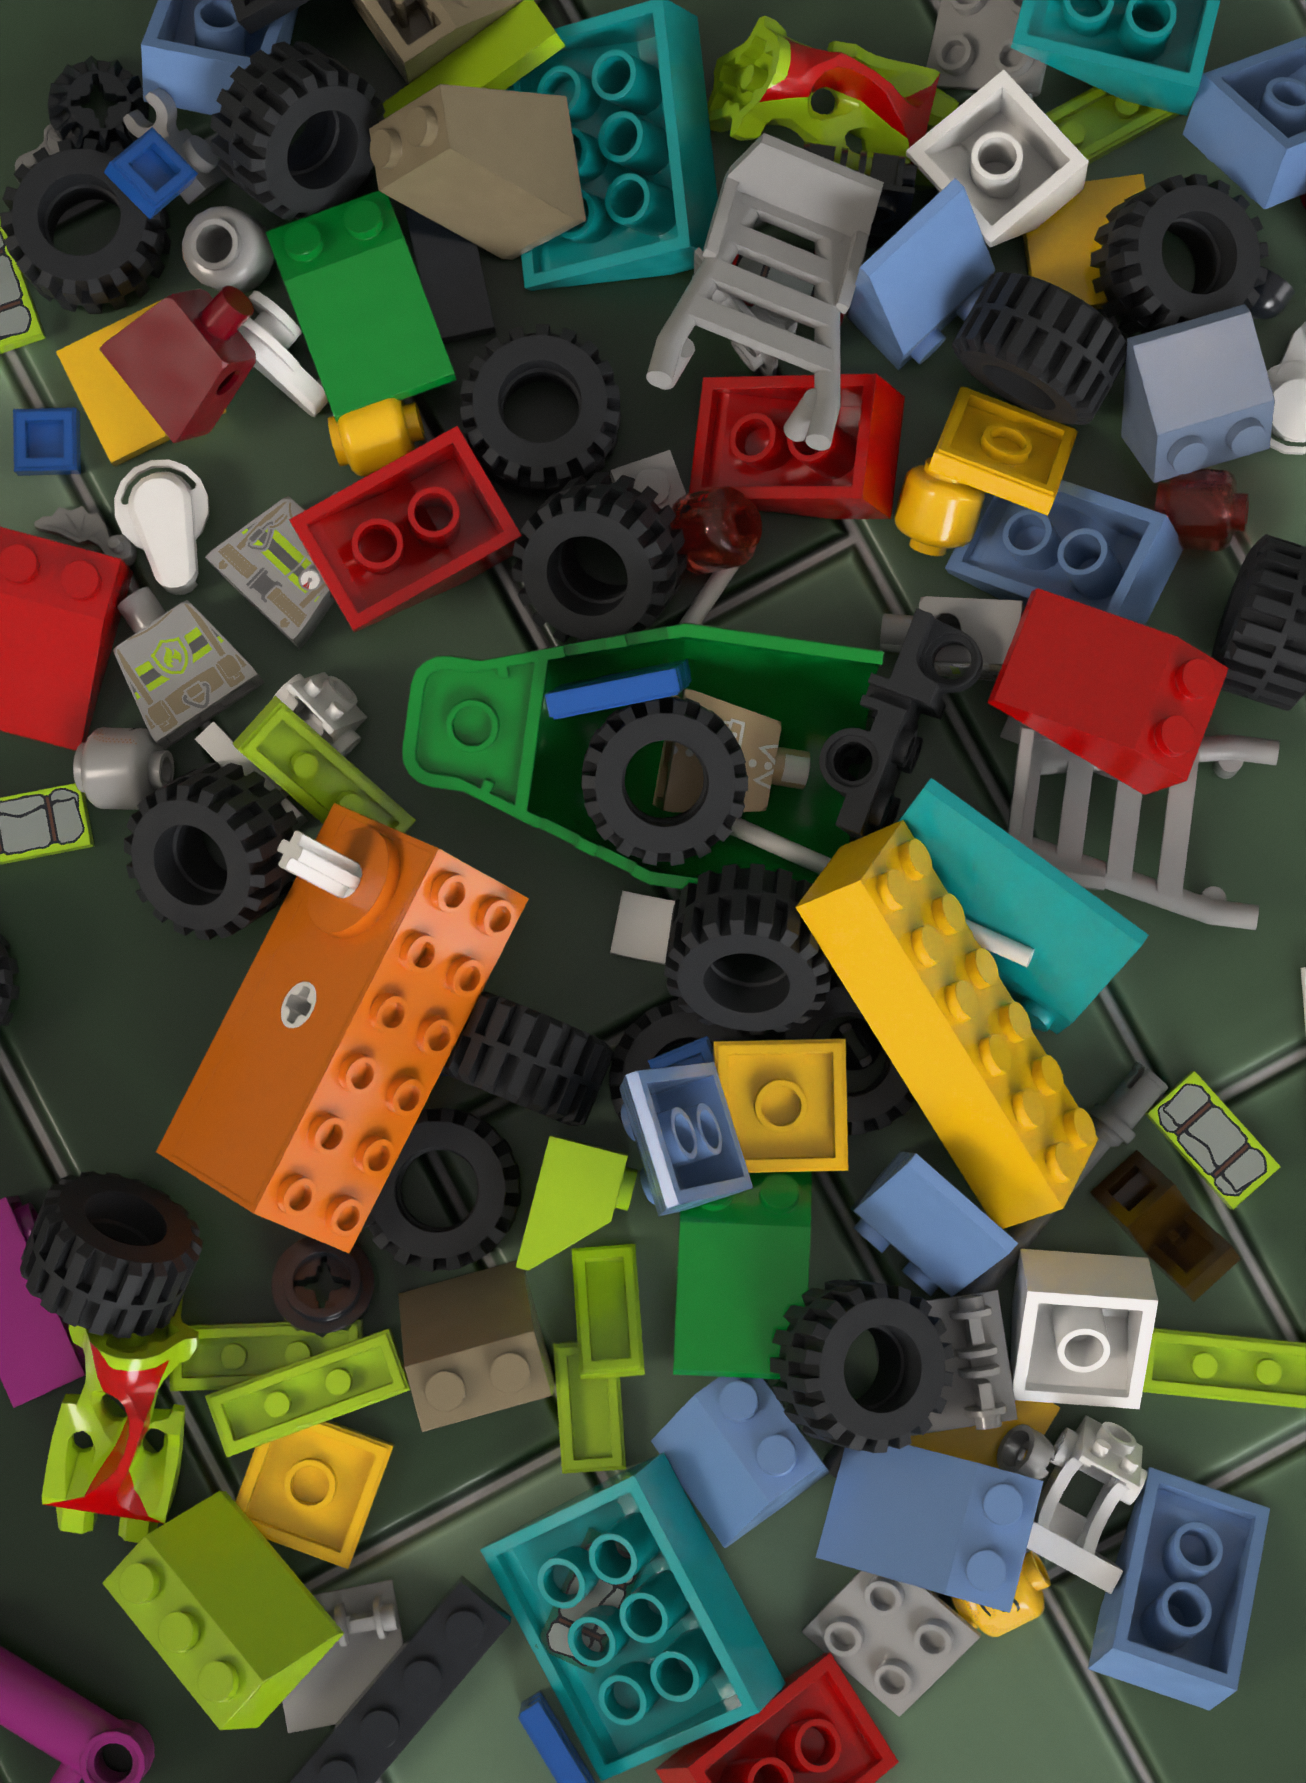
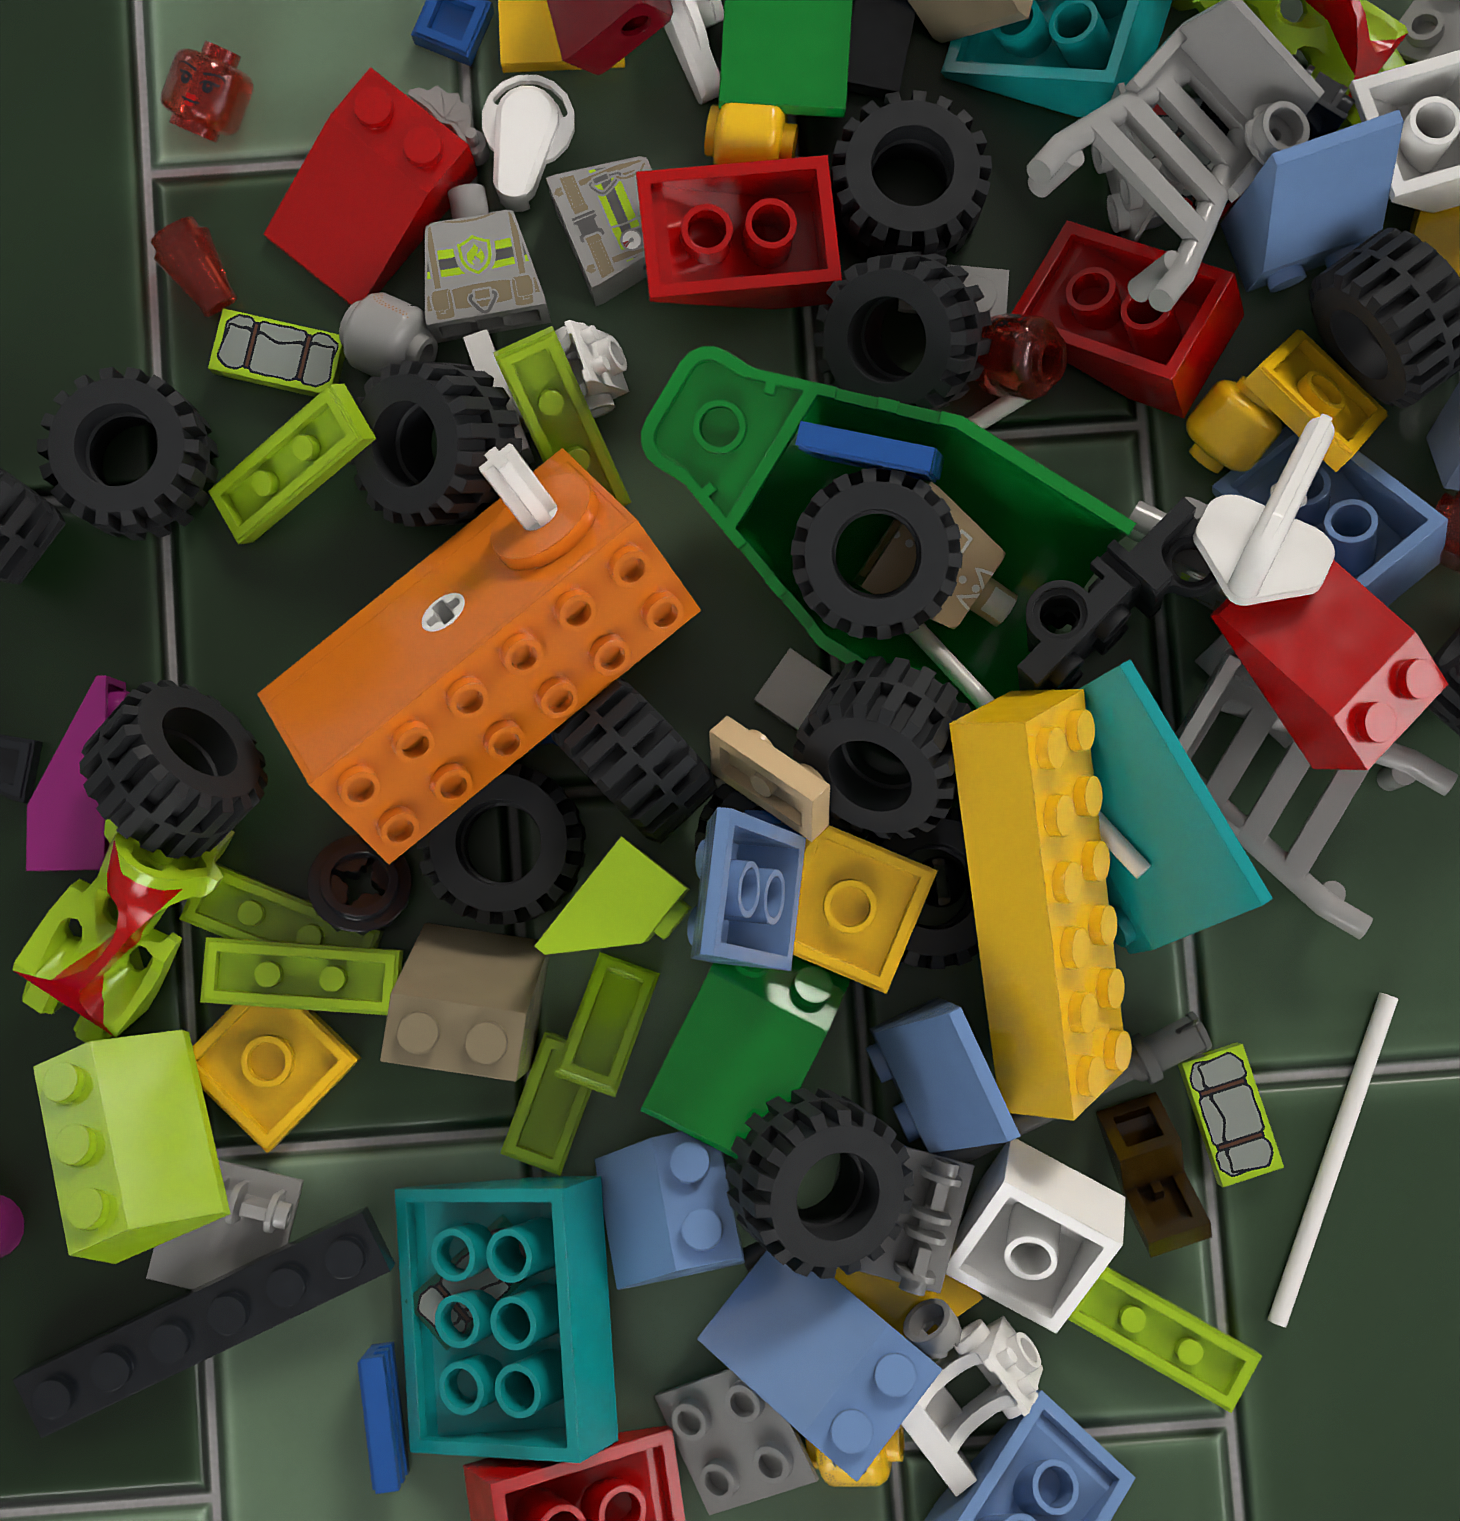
camera: 25 degrees right, 0 degrees up
none -> lime tile [208,384,376,545]
none -> tan plate [709,716,830,842]
none -> white piece [1193,413,1335,606]
none -> light grey plate [1244,101,1310,165]

